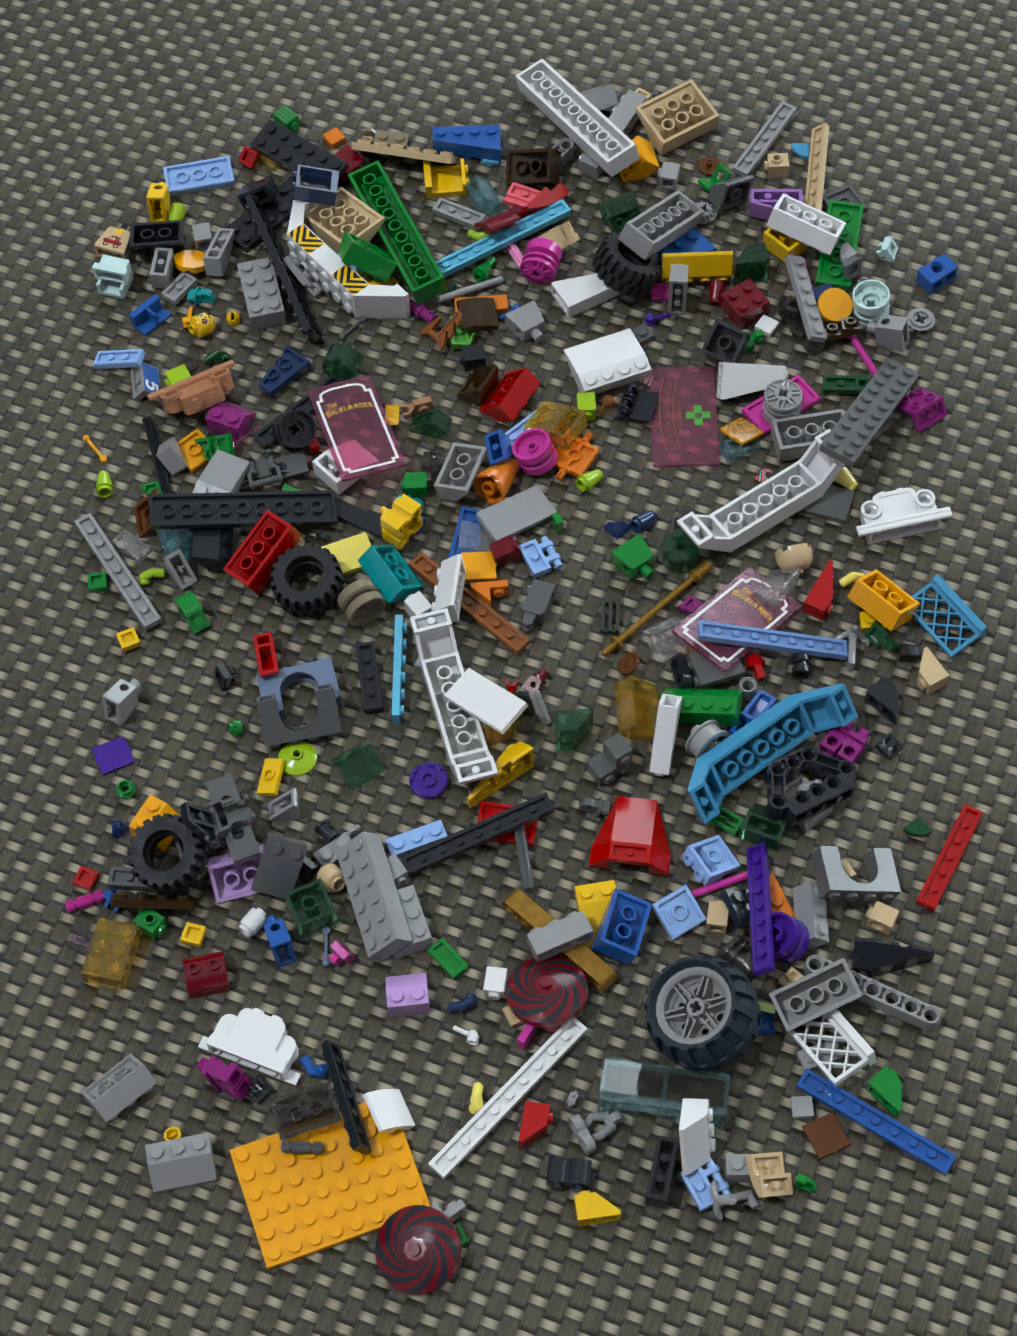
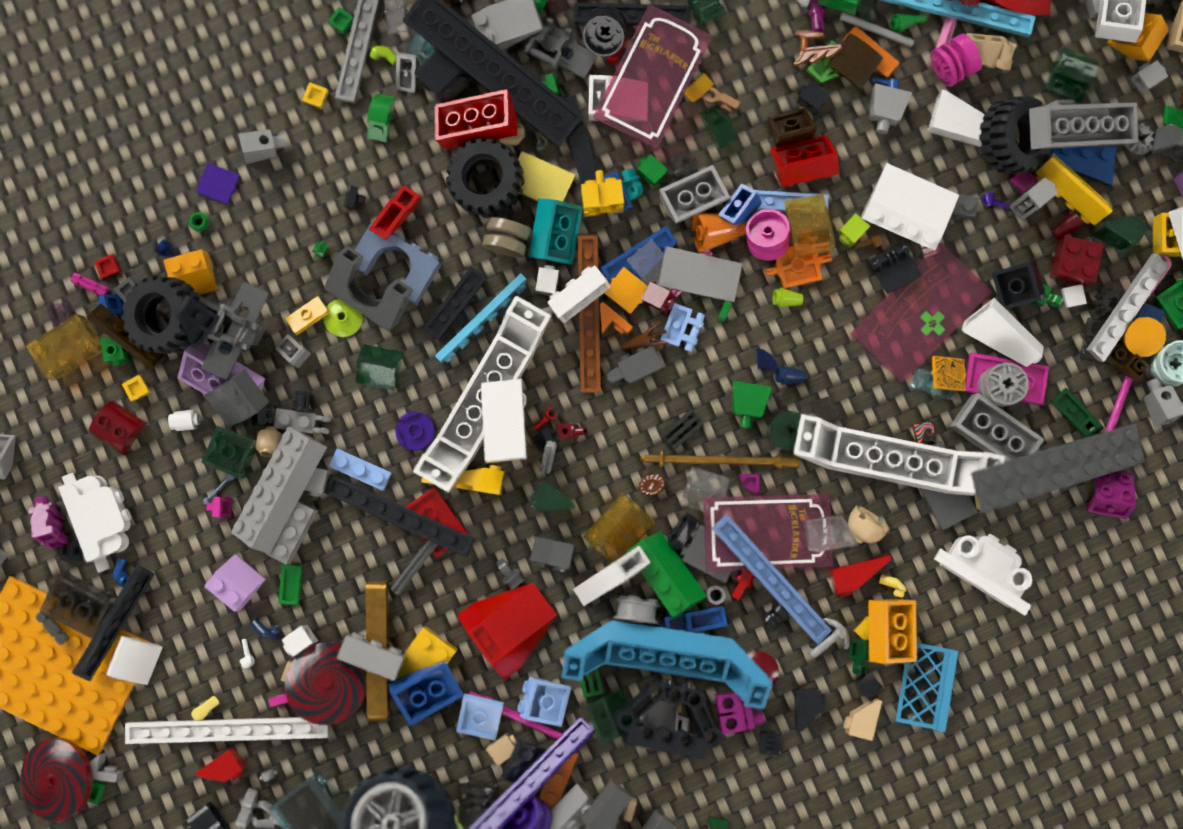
camera: 45 degrees right, 25 degrees up
blue torso [263,915,297,968] -> none
none -> reddish brown piece [622,321,668,351]

